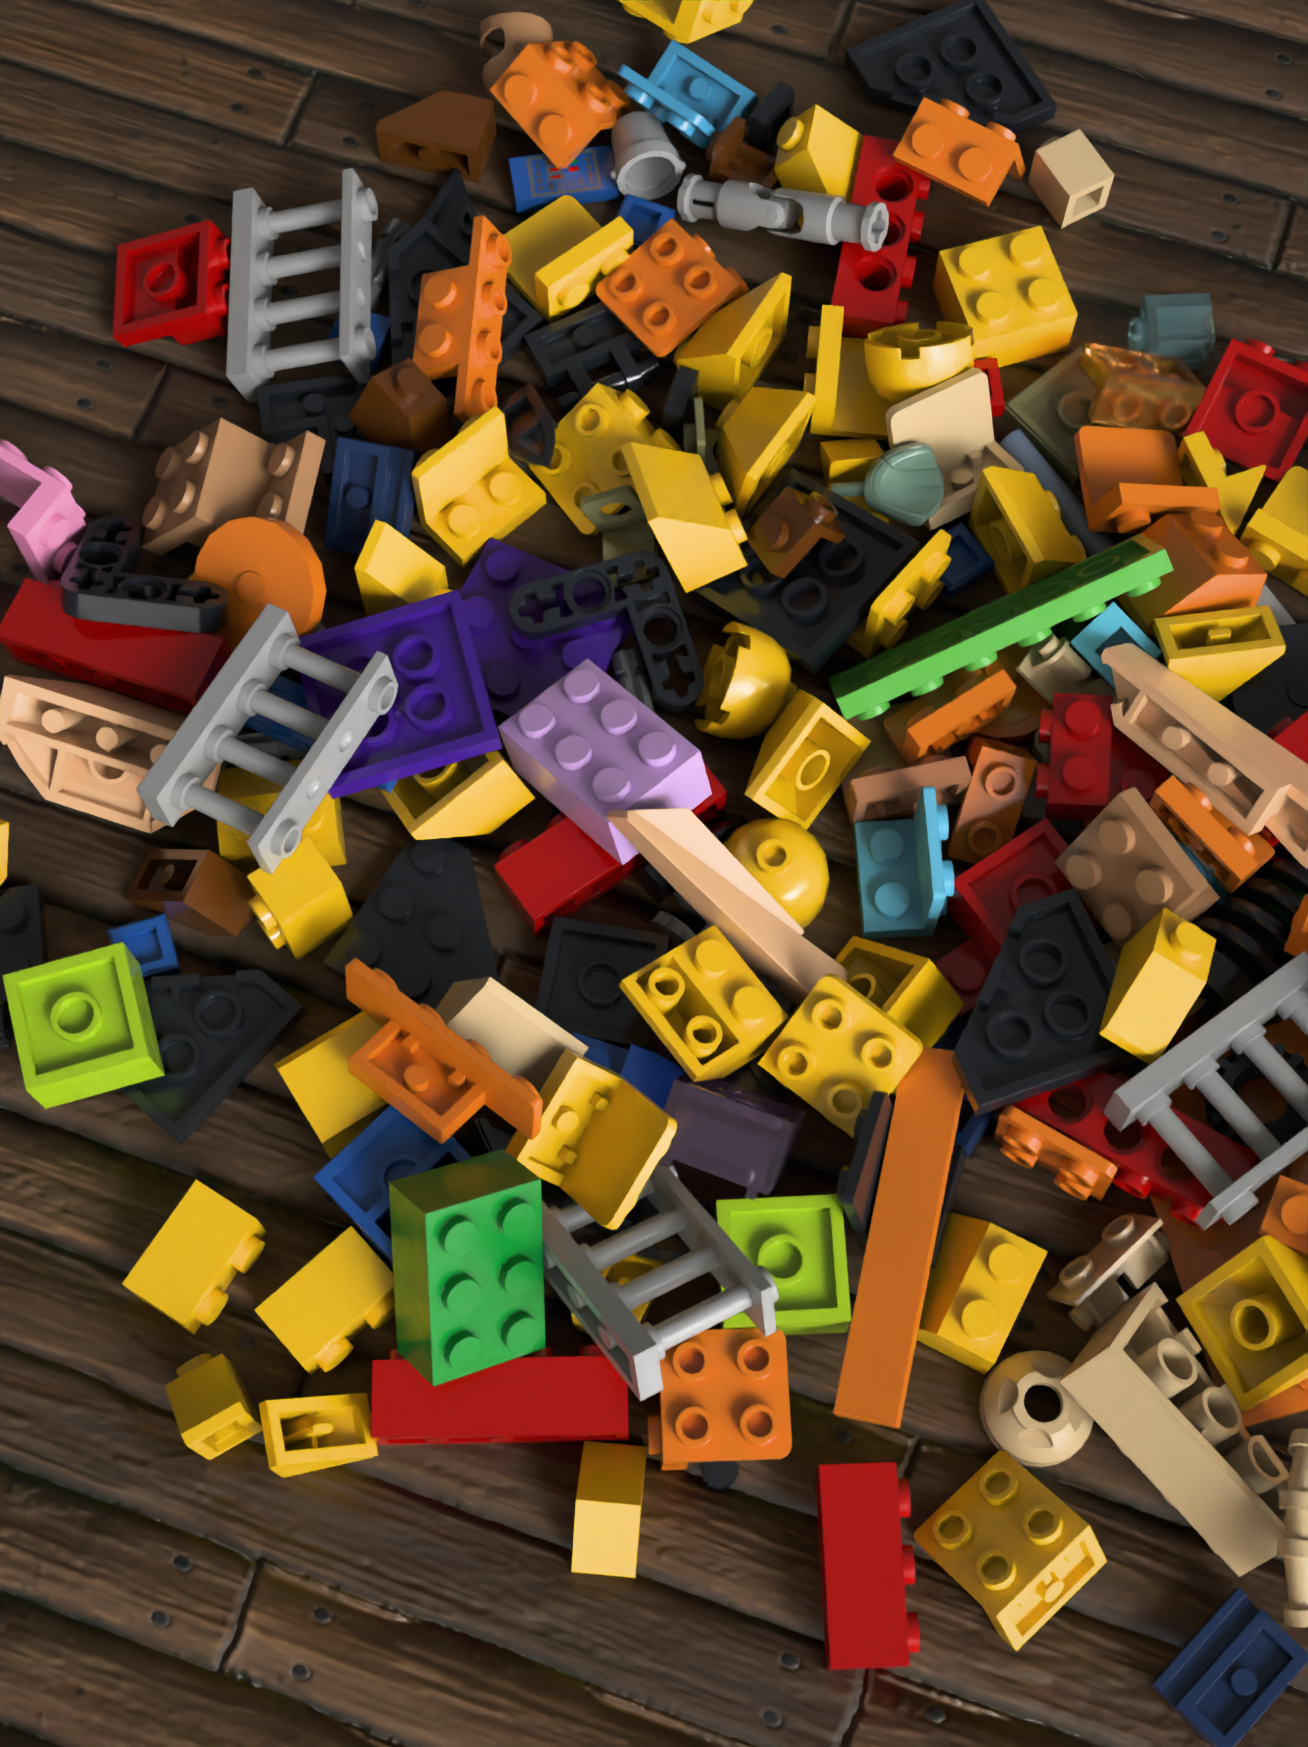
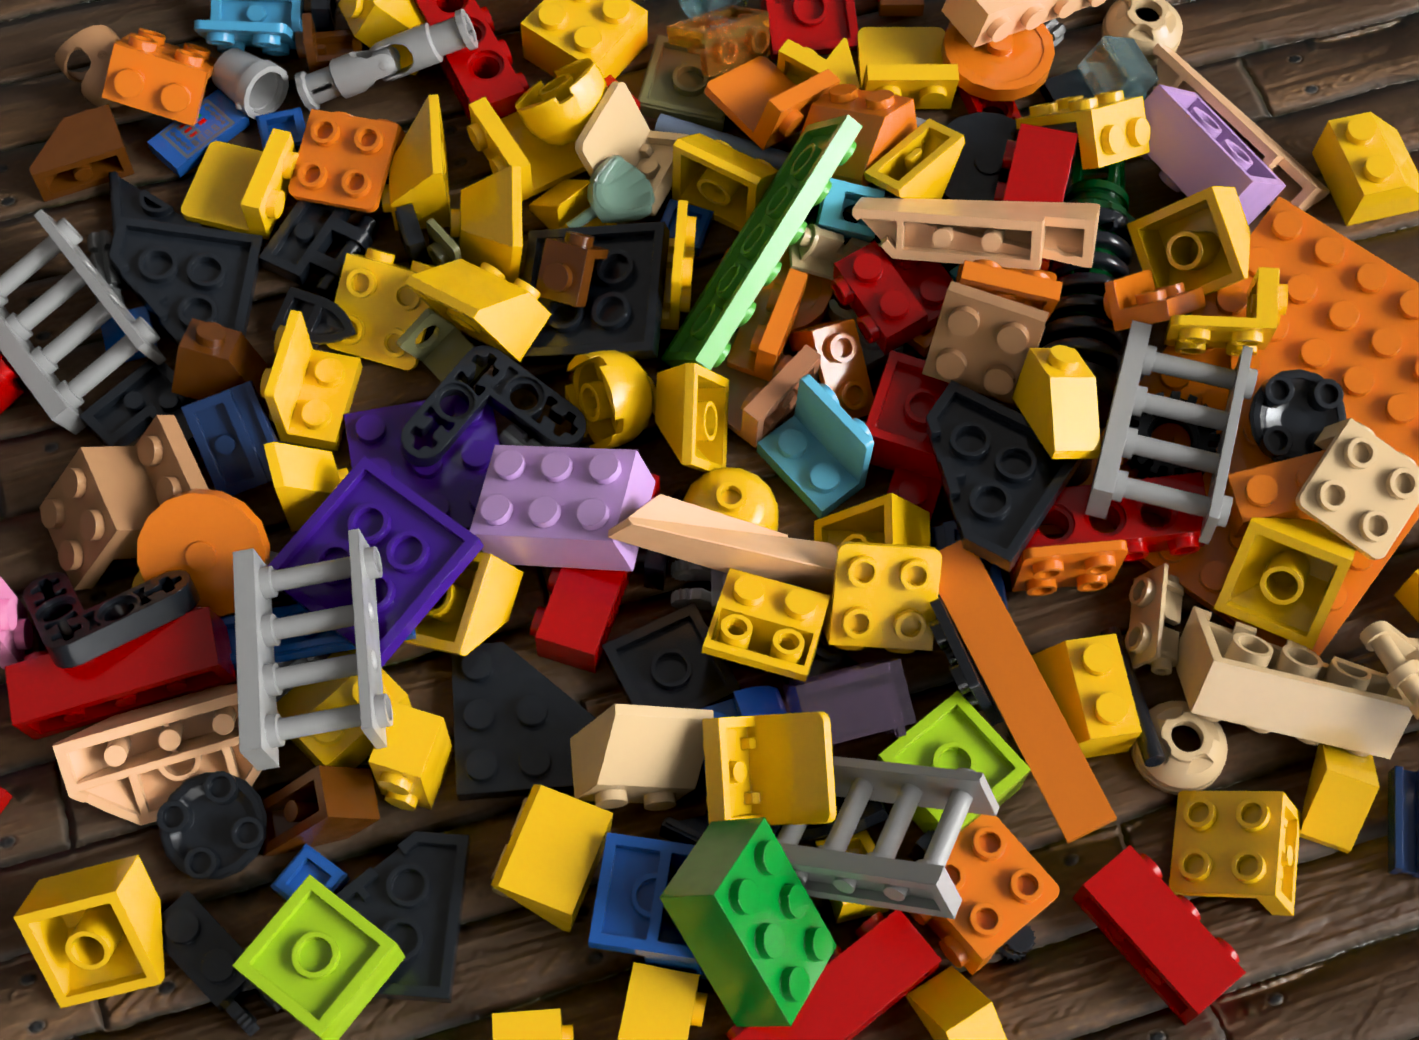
camera: 40 degrees left, 5 degrees down
orange bracket [345,958,543,1145] -> none
orange bracket [413,215,512,423] -> none
none -> black dish [157,771,267,880]
none -> black bar [1100,626,1166,767]
none -> yellow slope [1300,743,1380,854]

